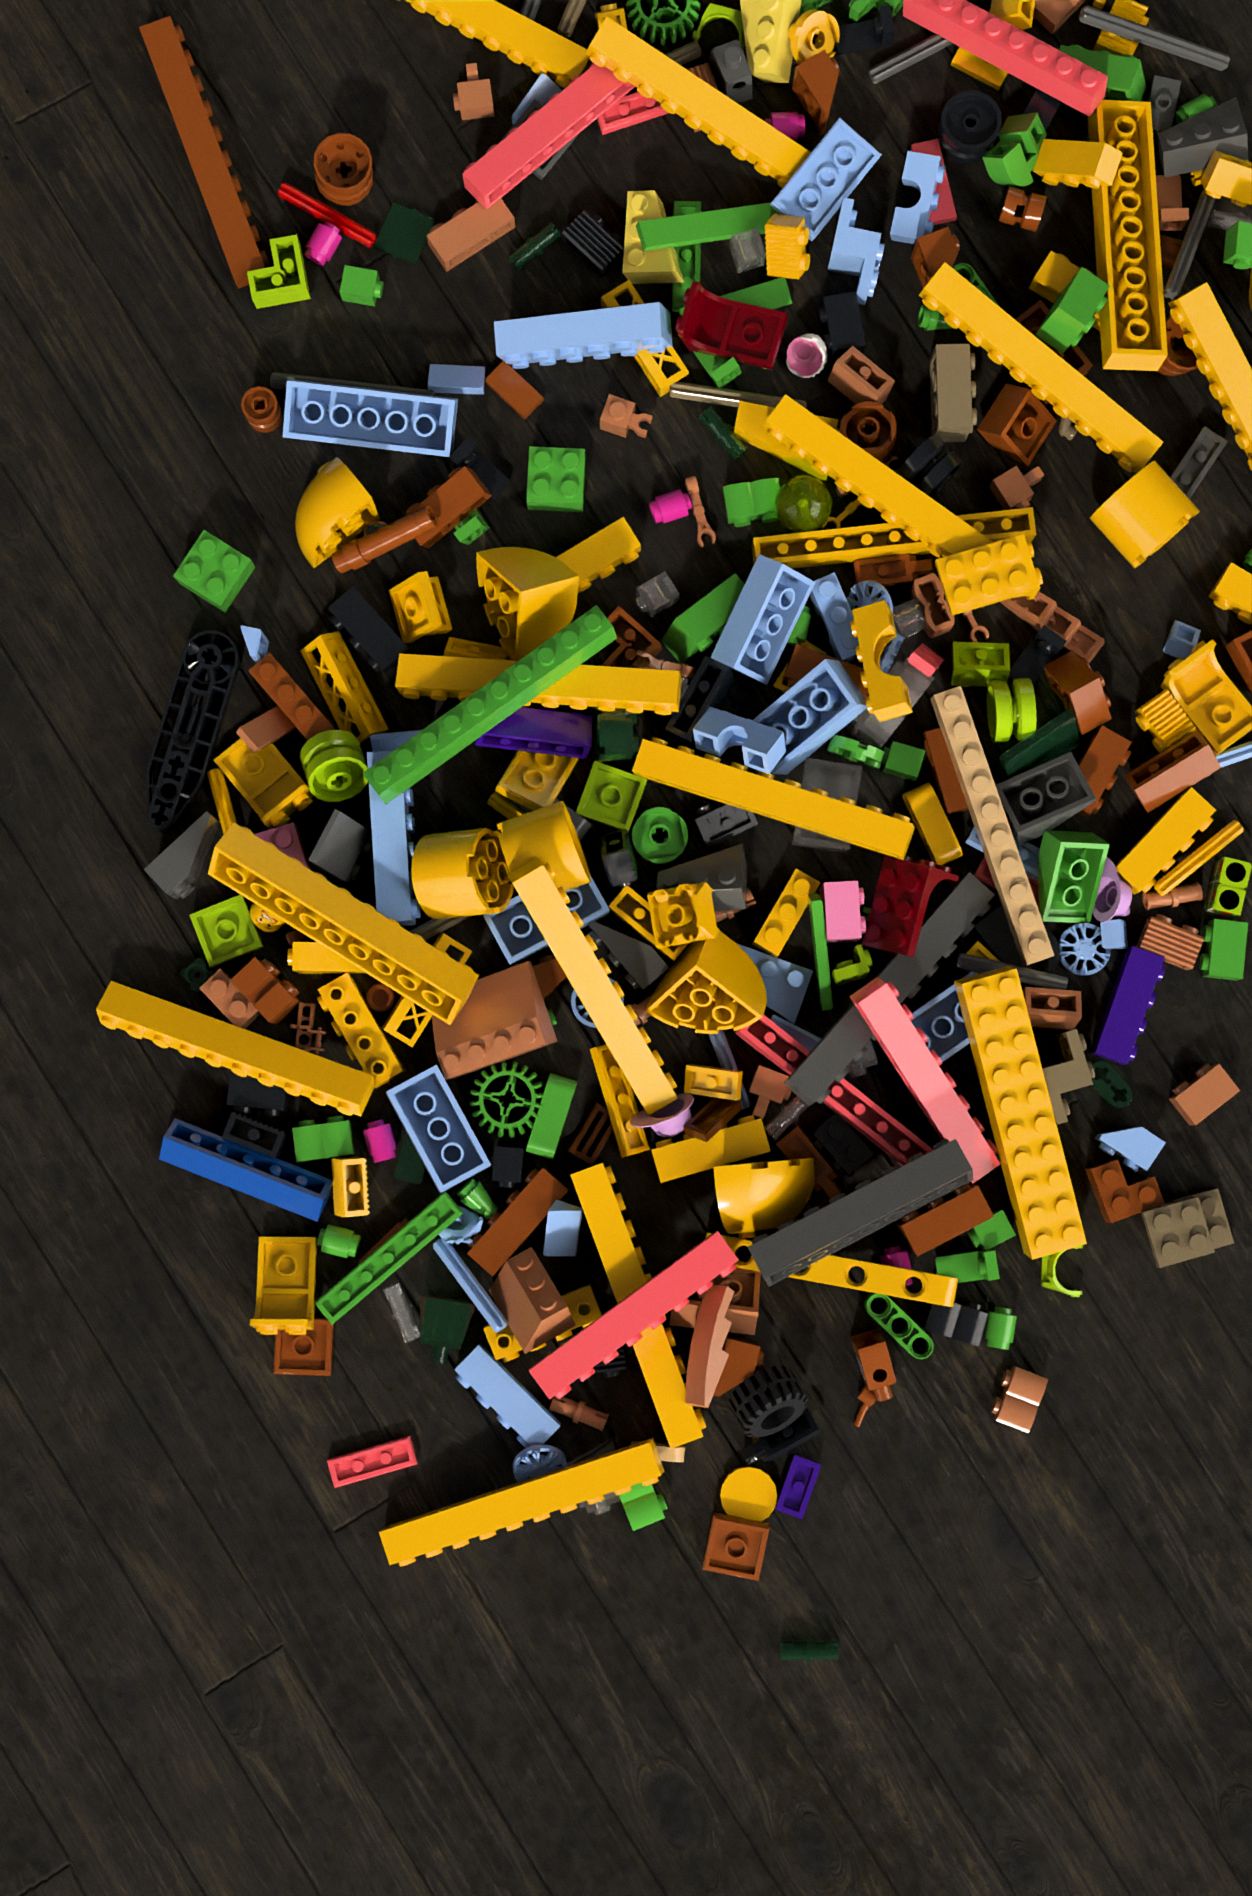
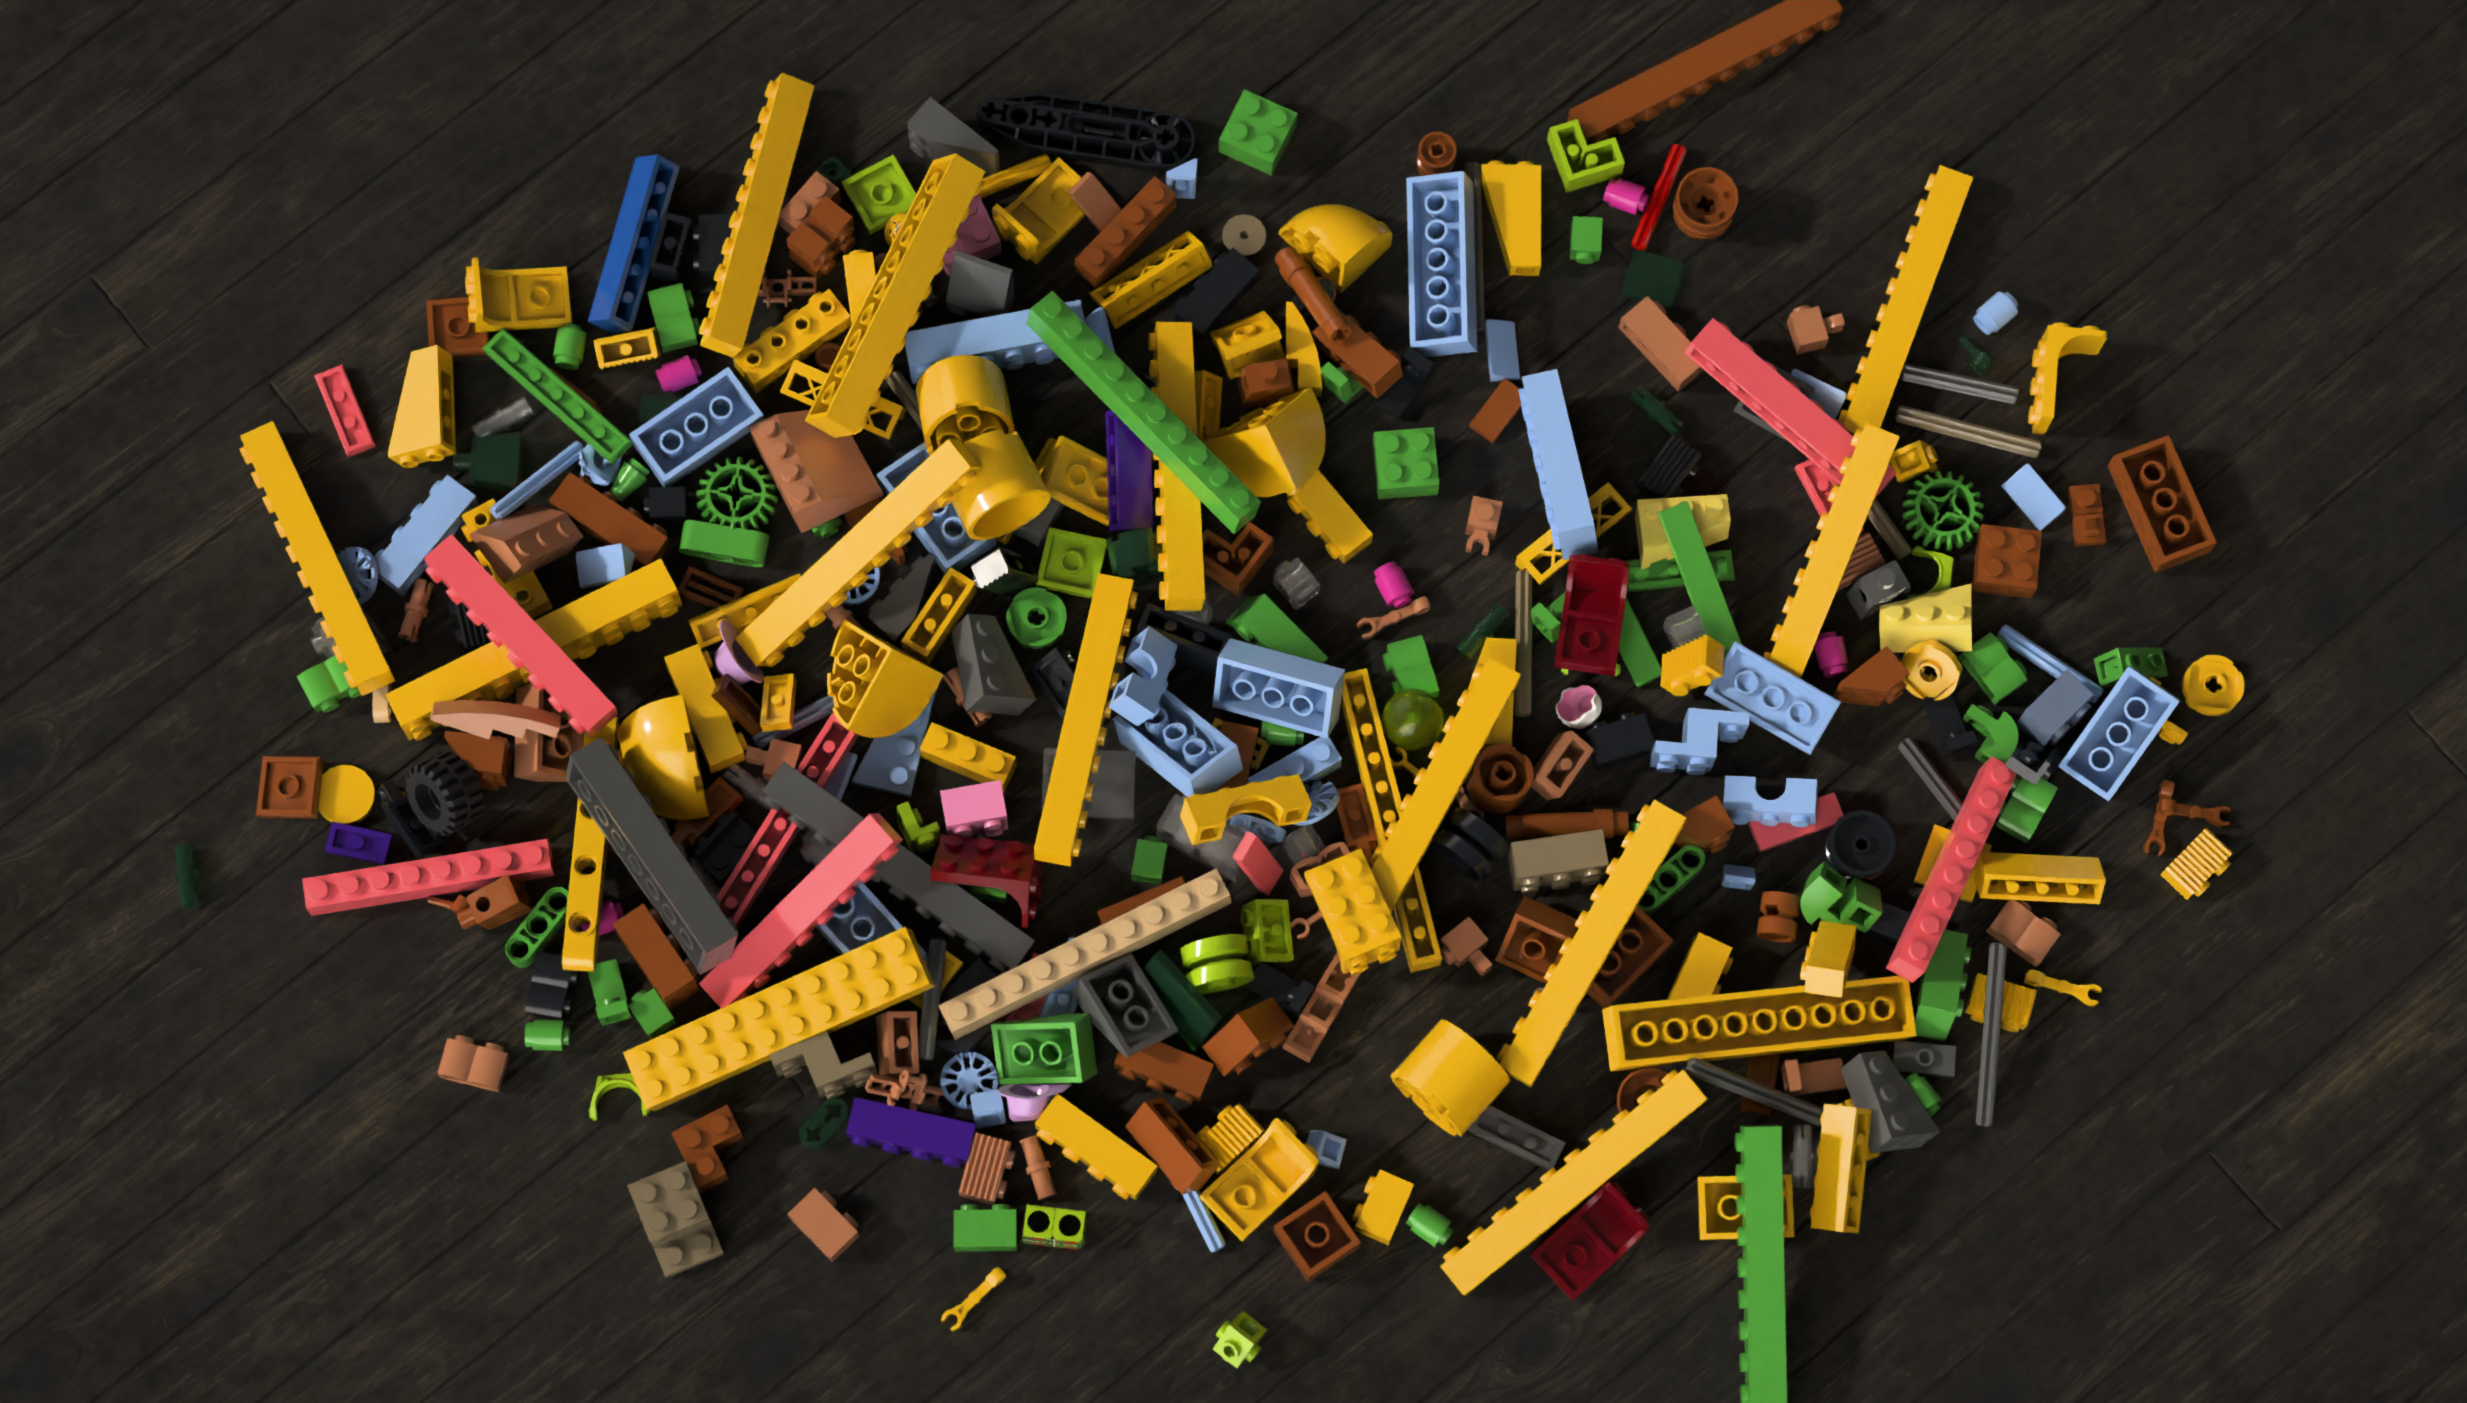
camera: 80 degrees right, 10 degrees down
lime wheel [300,730,368,802] -> none
nougat piece [633,650,696,678] -> none
yellow slope [647,882,719,949] -> none
bright green tile [808,893,833,1011] -> none
bright green plate [827,735,885,769] -> none
yellow beam [903,782,963,865] -> none
bright green brick [1035,267,1110,354] -> none
light blue slope [1094,1127,1166,1172] -> none
yellow axle [1154,820,1244,896] -> none
none -> coral brick [302,839,555,916]
none -> yellow slope [388,345,456,468]
none -> nougat piece [865,1070,944,1111]
none -> dark tan piece [1222,214,1266,257]
none -> dark orange torso [1237,358,1297,409]
none -> yellow slope [1286,302,1322,397]
none -> yellow slope [1481,161,1541,276]
none -> dark orange piece [1505,809,1629,840]
none -> light blue slope [1721,864,1756,890]

